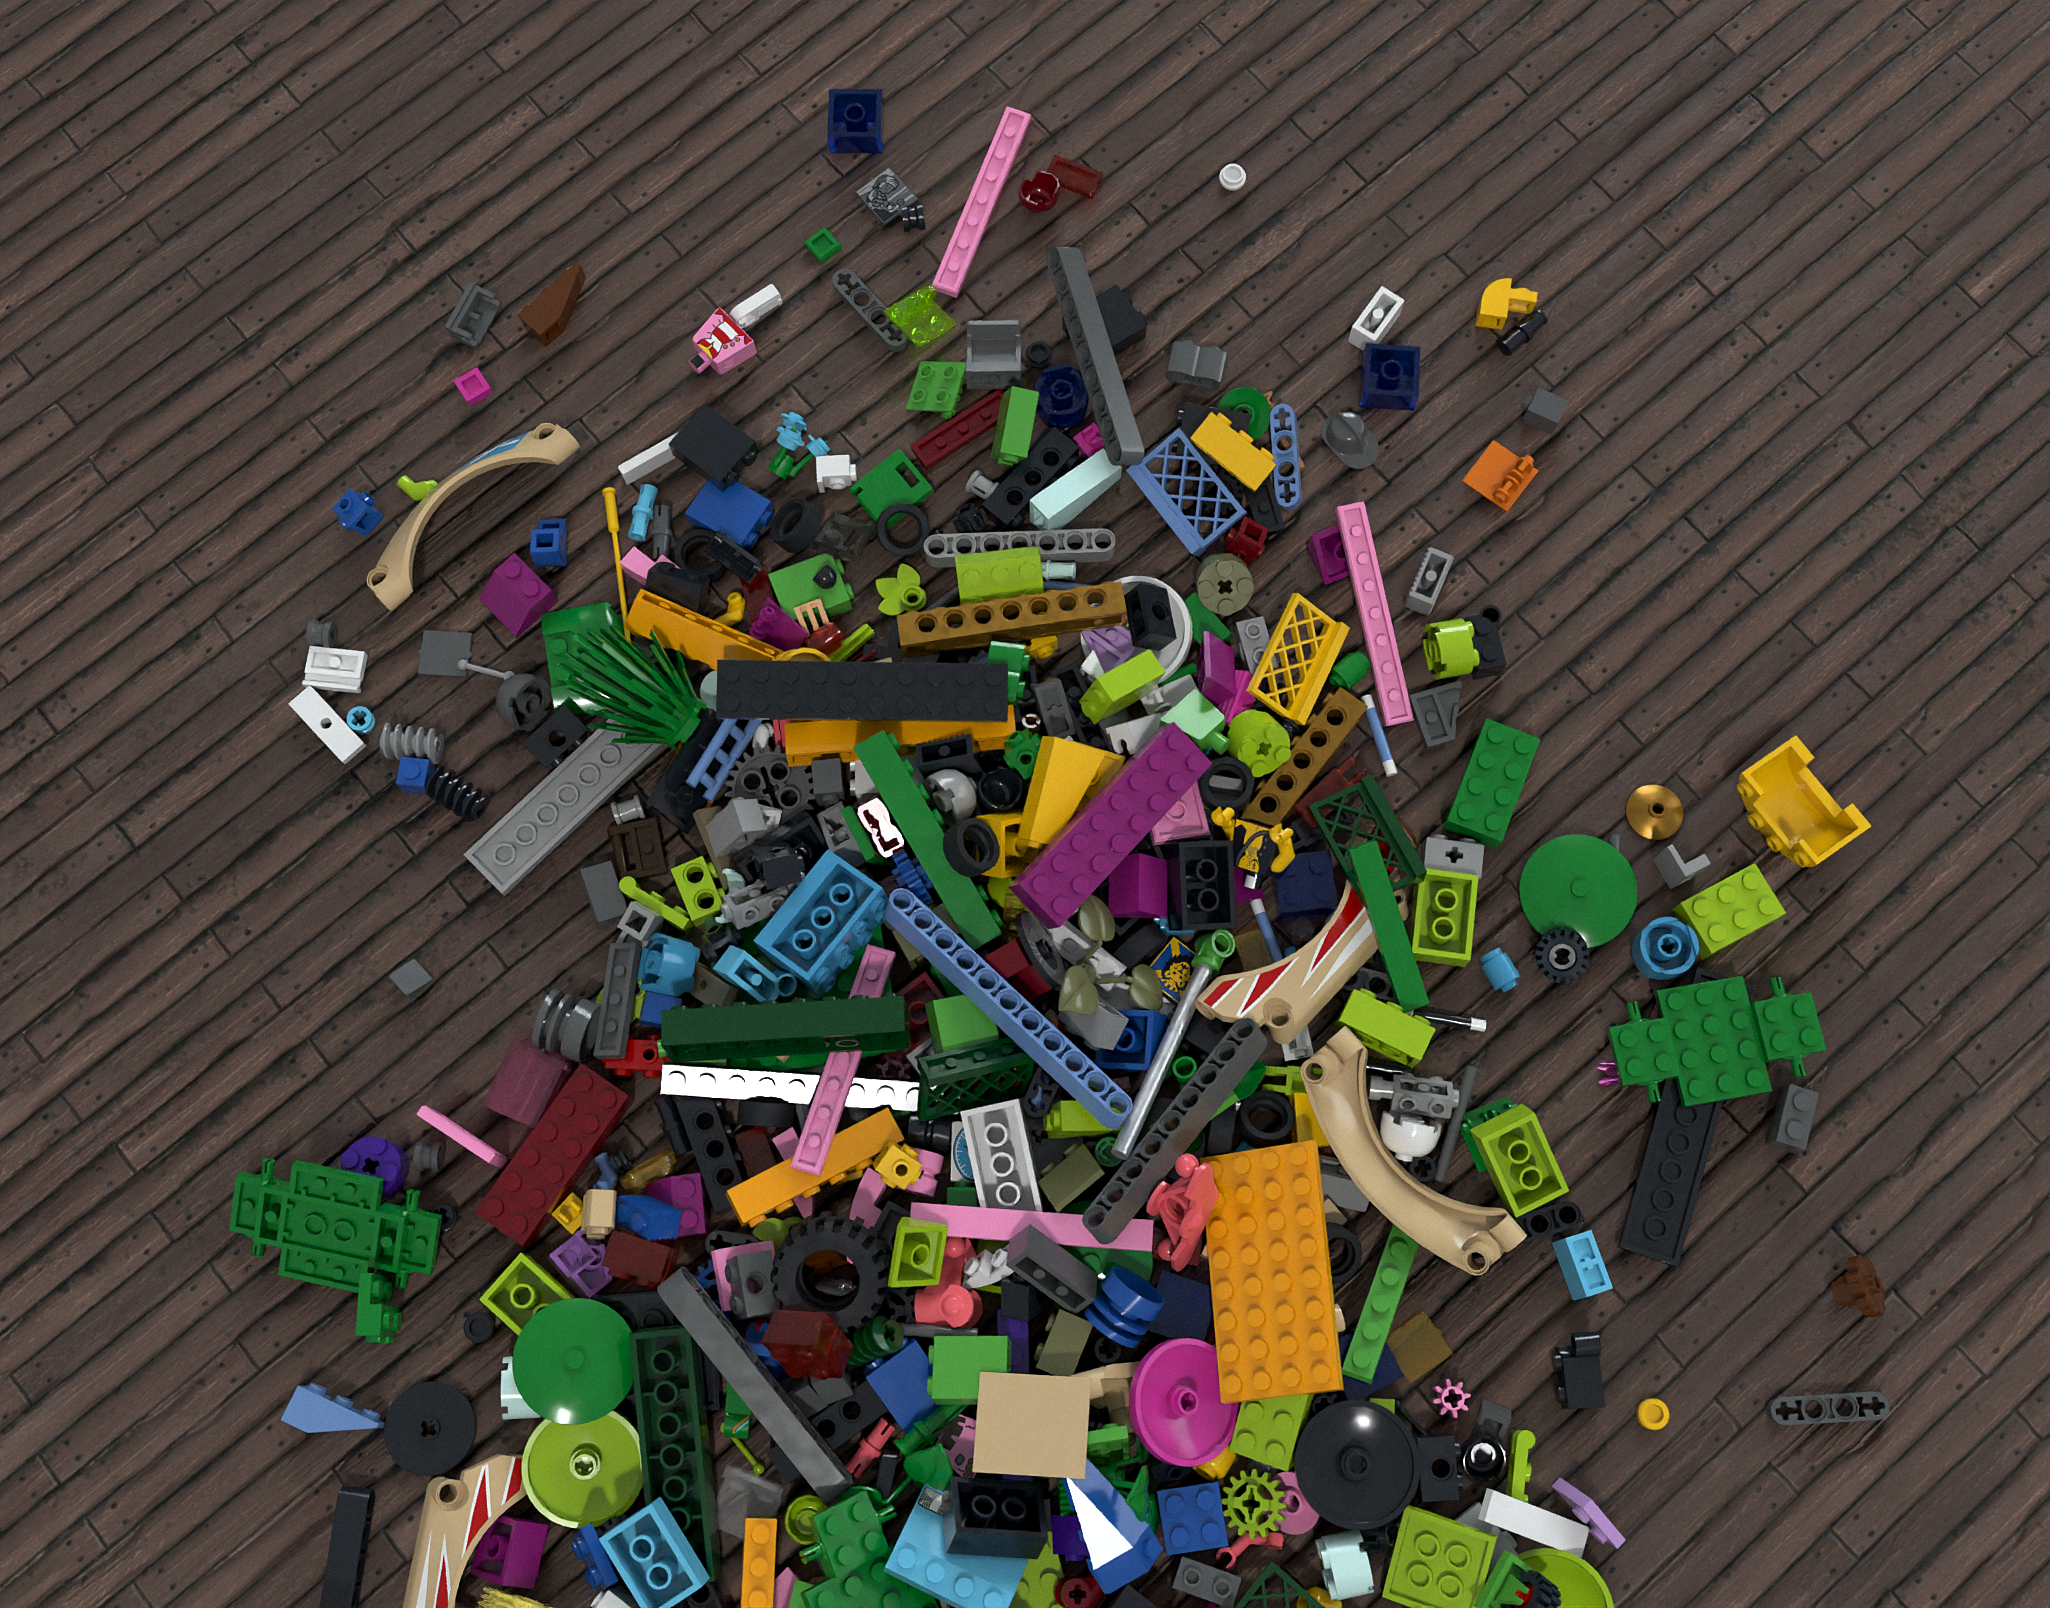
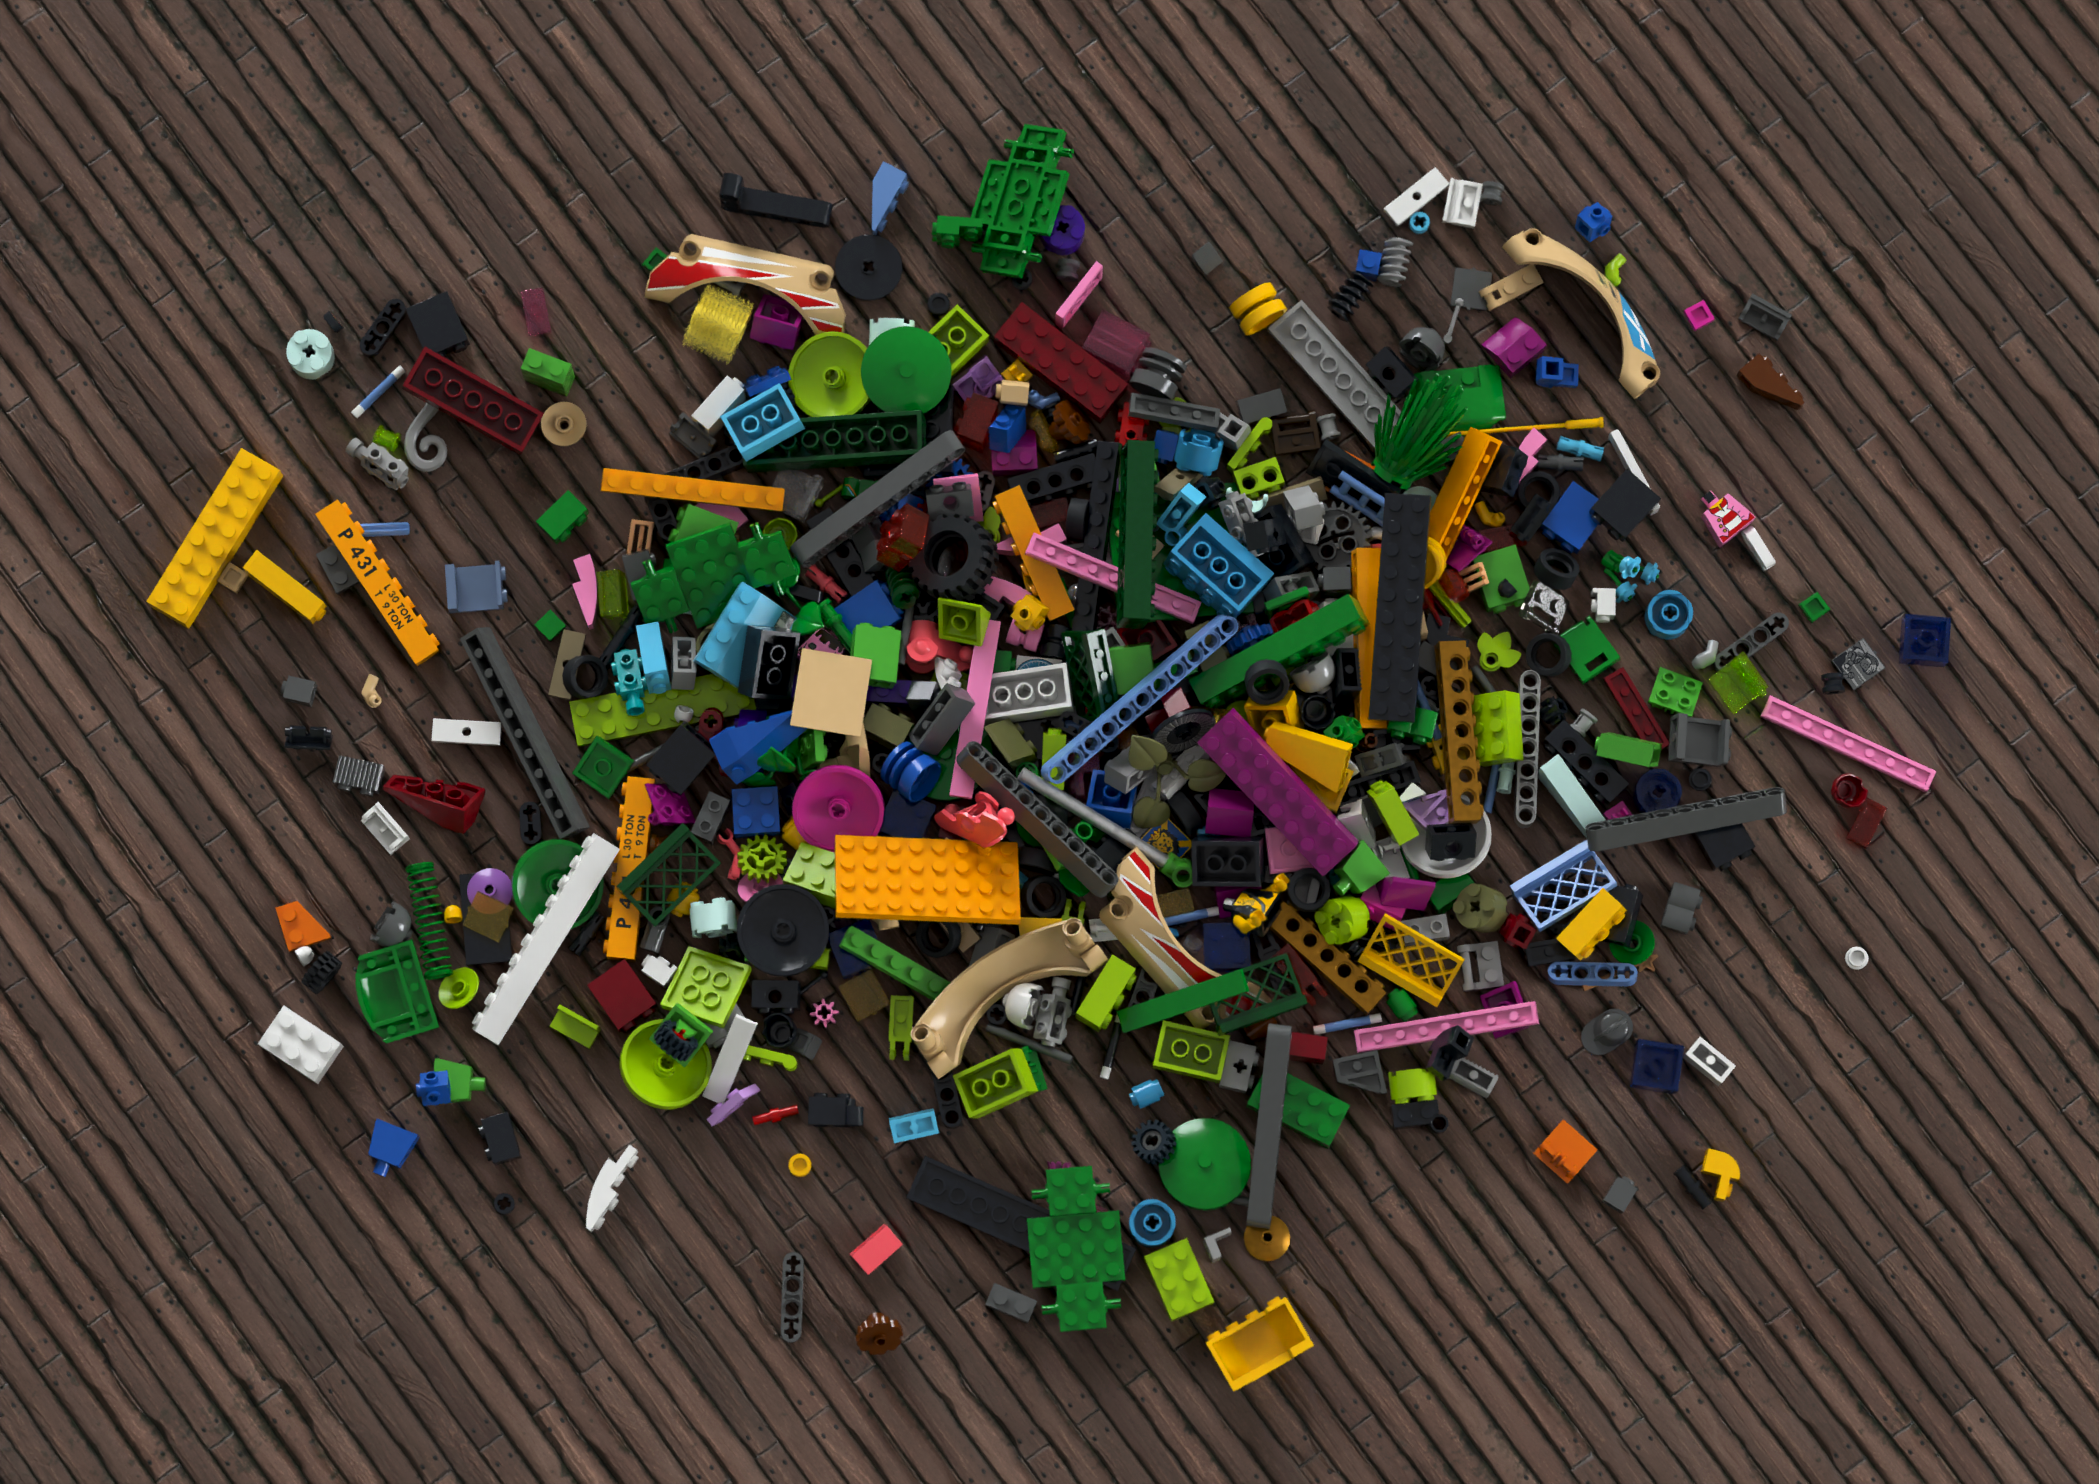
camera: 90 degrees right, 5 degrees up
none -> red bar [752,1105,799,1125]
none -> coral hinge [850,1224,903,1275]
none -> lime hinge [888,995,914,1061]
none -> reddish brown plant [1049,400,1090,445]
none -> yellow wheel [1229,282,1288,336]
none -> dark grey beam [1247,1023,1292,1229]
none -> dark red brick [1264,1032,1328,1065]
none -> black brick [1426,1025,1474,1081]
none -> light grey plate [1457,941,1504,992]
none -> tan plate [1479,264,1544,312]
none -> dark azure brick [1645,590,1693,640]
none -> light grey arm [1692,640,1719,670]

